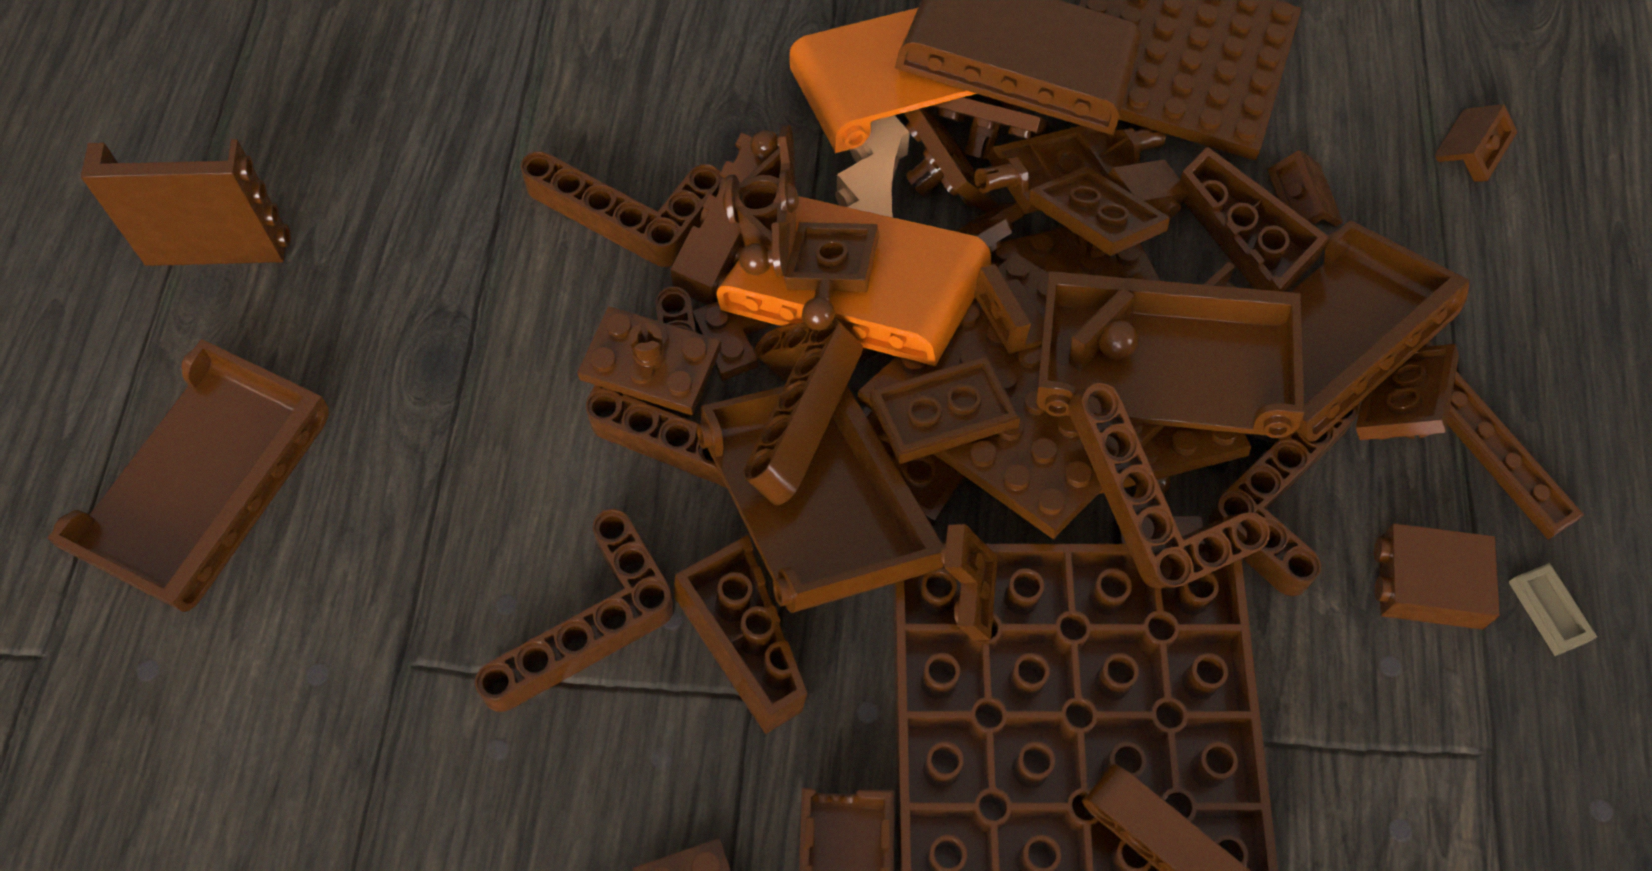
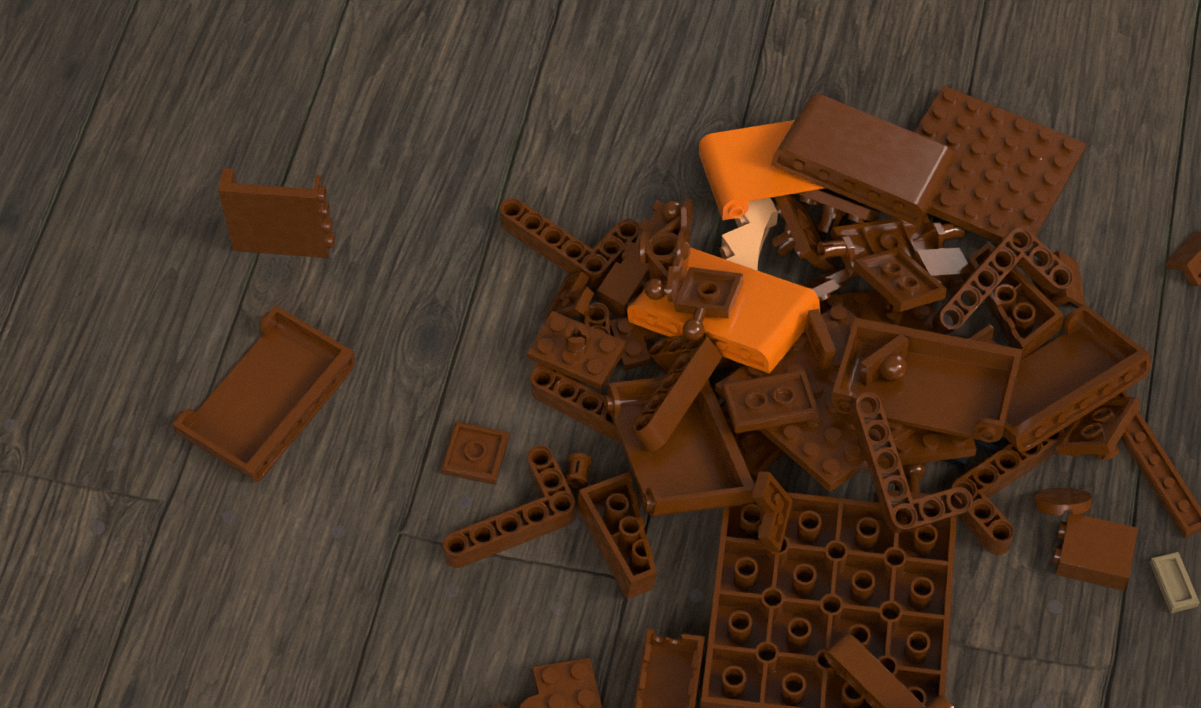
camera: 10 degrees right, 5 degrees down
none -> reddish brown tile [441,421,510,485]
none -> reddish brown plate [544,271,594,320]
none -> reddish brown bush [564,453,593,489]
none -> reddish brown beam [932,227,1074,335]
none -> reddish brown tile [1034,488,1092,515]

